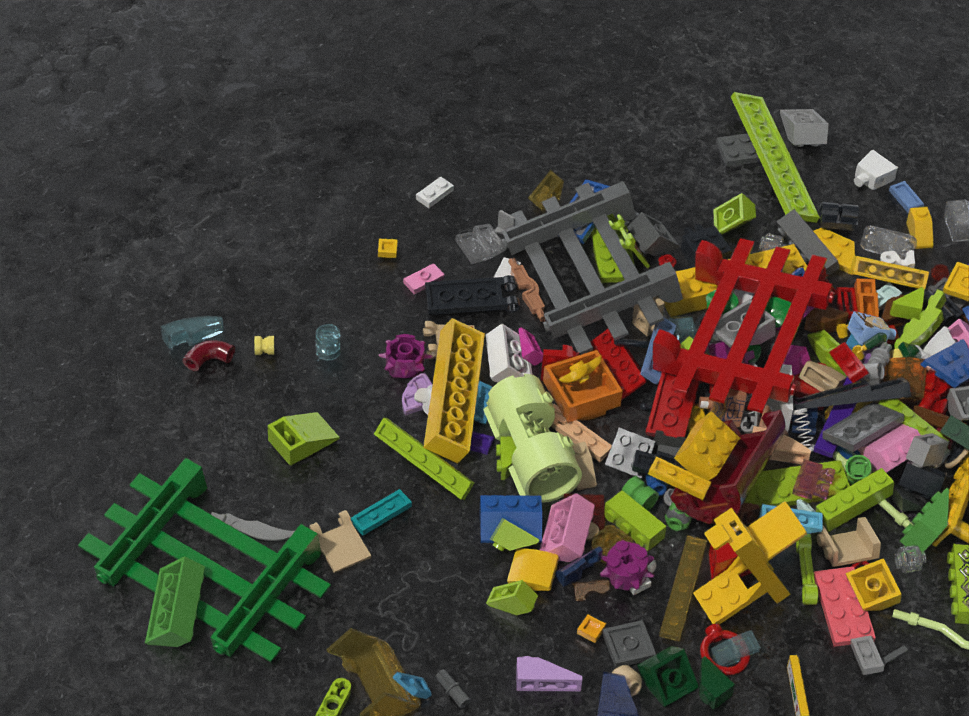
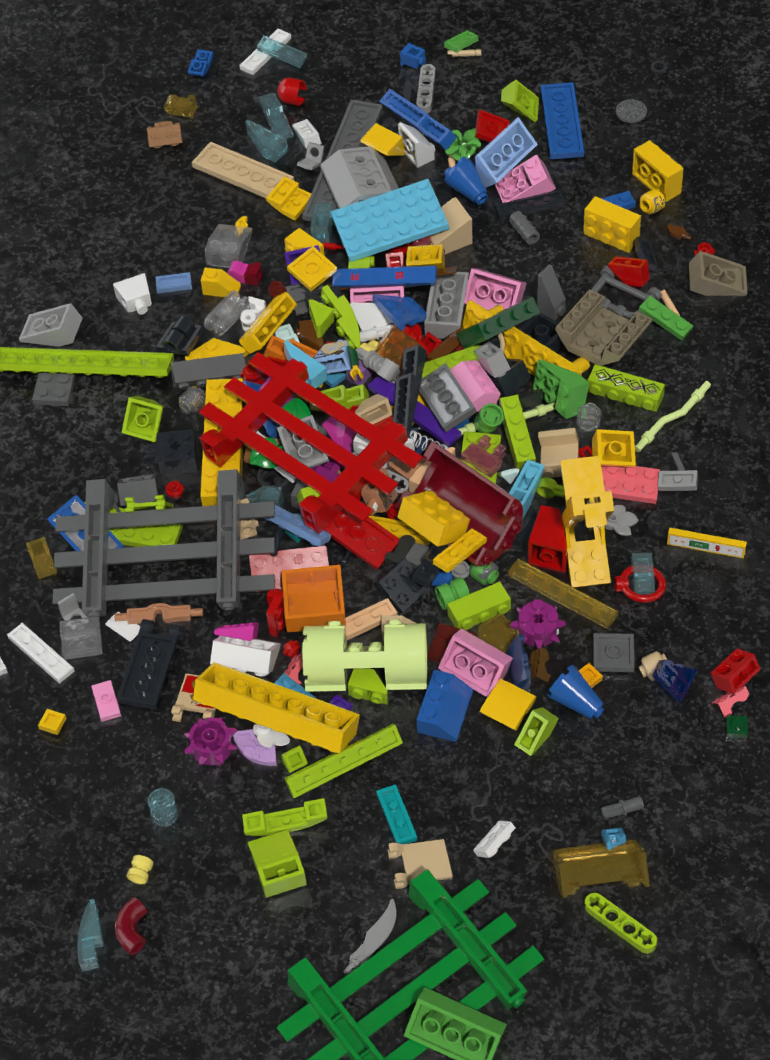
camera: 65 degrees left, 5 degrees up
lime slope [490,518,539,551] -> none
lavender slope [516,656,582,691] -> none
yellow animal [558,355,602,384] -> none
dark green slope [637,646,699,707] -> none
dark green slope [699,656,735,710] -> none
red tile [829,342,869,384] -> none
dark green plate [898,342,923,365] -> none
none -> white tile [8,623,74,684]
none -> leg [227,261,263,286]
none -> lime slope [242,798,328,836]
none -> lime slope [281,745,308,773]
none -> medium azure slope [284,340,327,388]
none -> white plate [473,821,515,858]
none -> blue cone [547,665,604,719]
none -> light grey plate [604,505,639,536]

